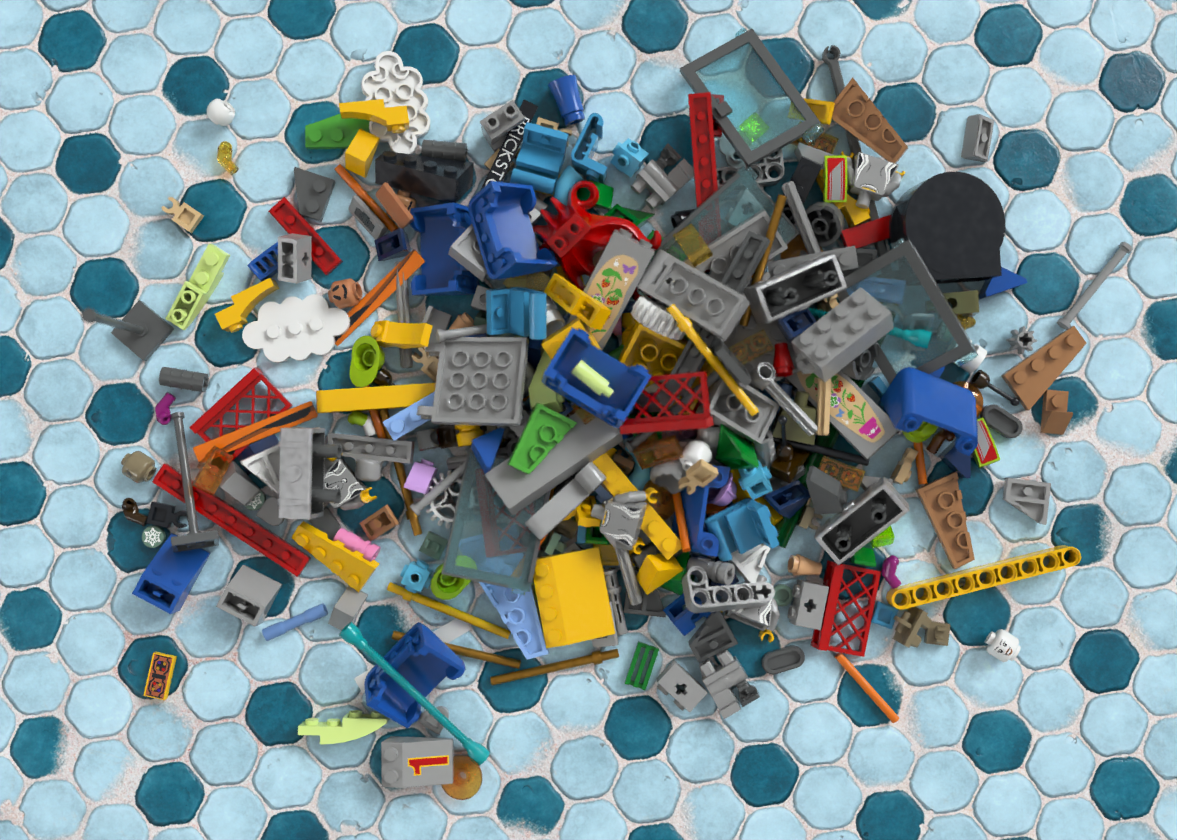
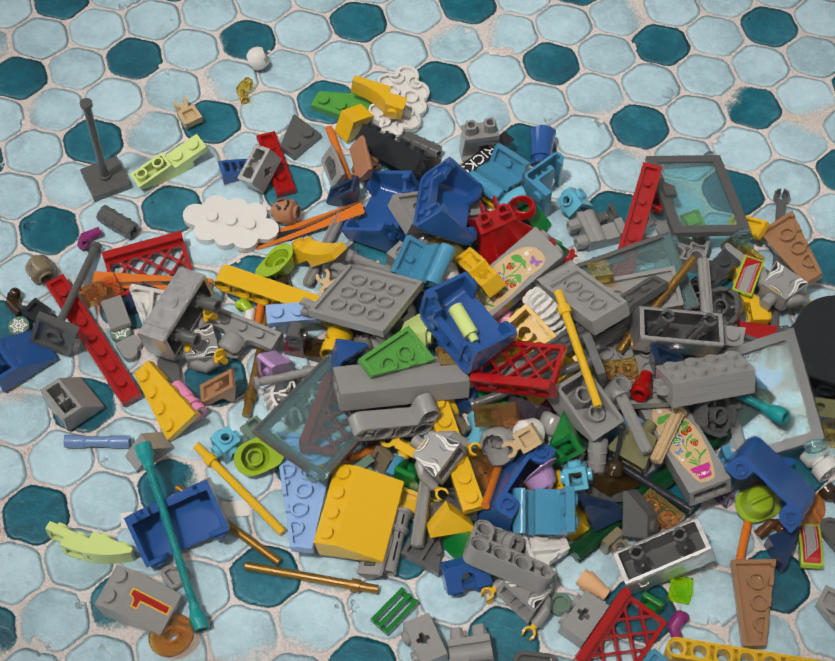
camera: 25 degrees right, 30 degrees down
yellow slope [215,278,279,333] -> none
dark grey wing [688,611,738,663] -> none
tan plate [890,448,918,484] -> none

